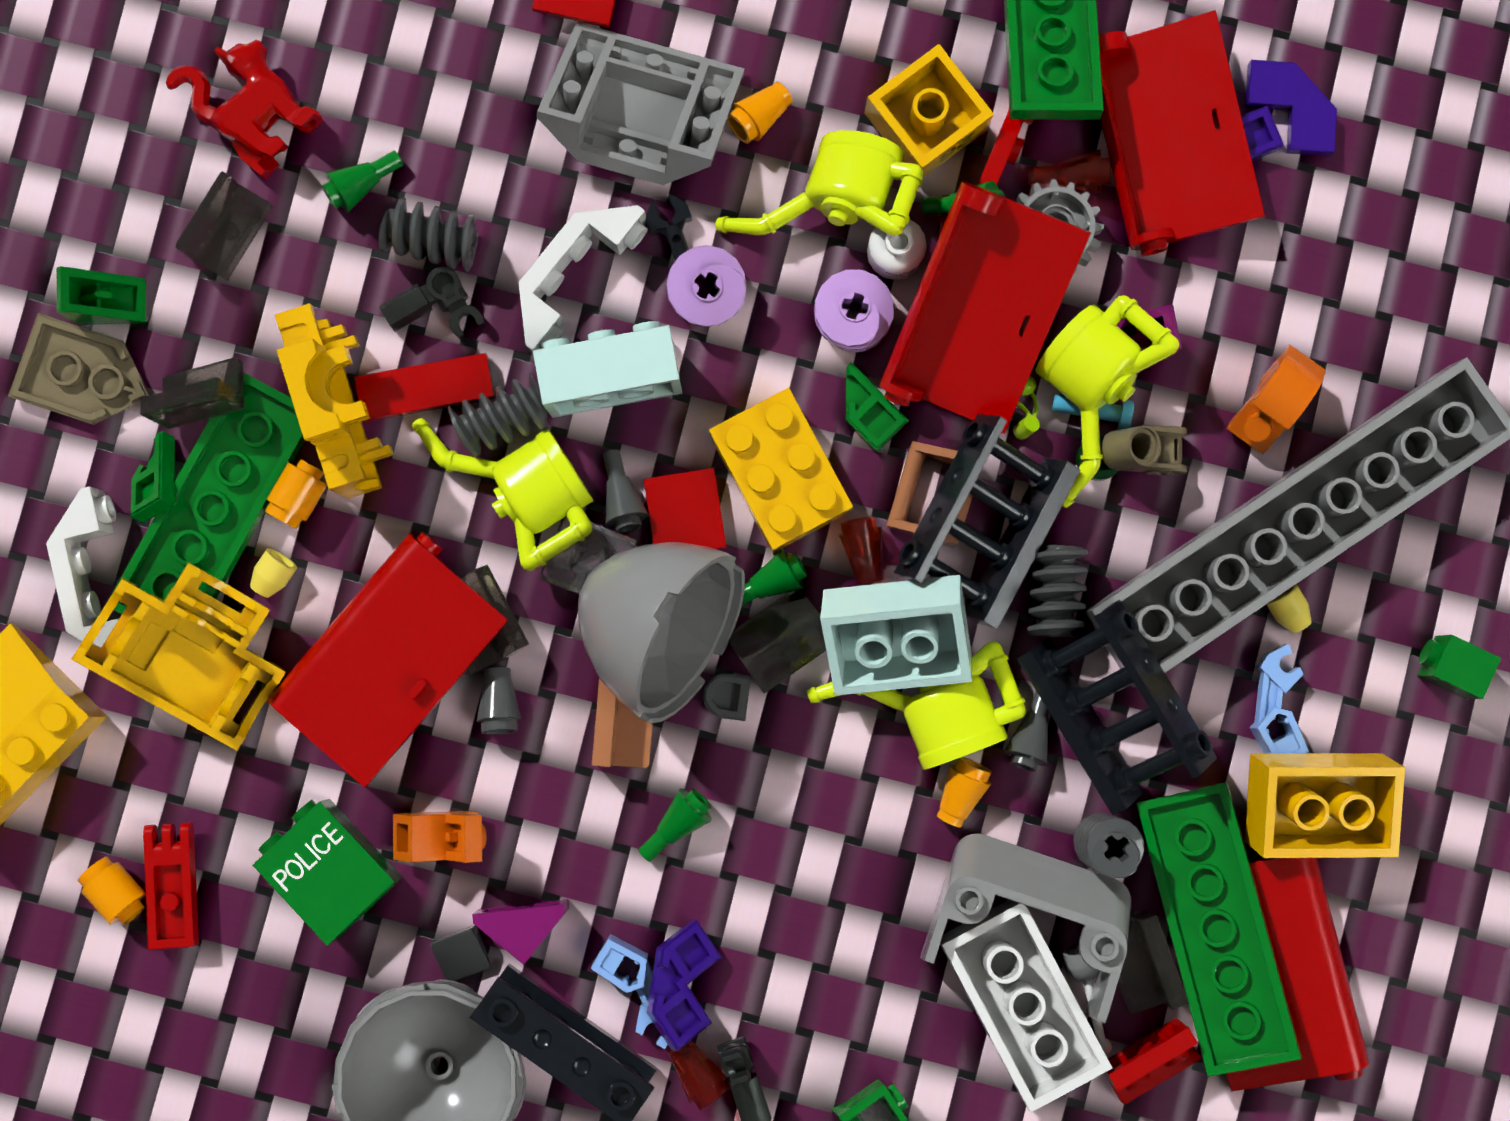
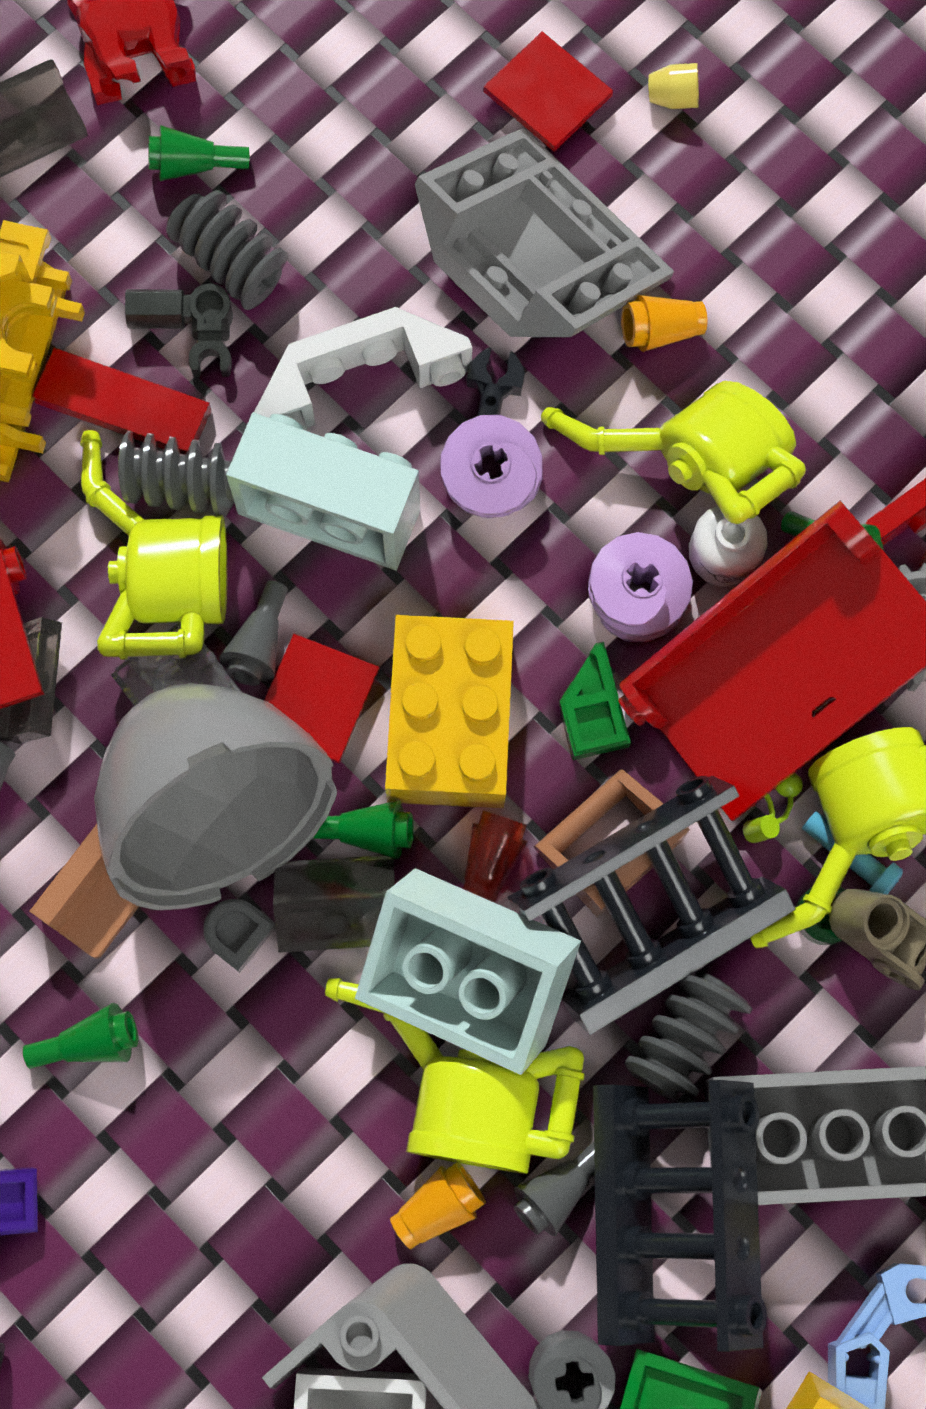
camera: 30 degrees right, 10 degrees down
yellow brick [864,44,994,178] -> none

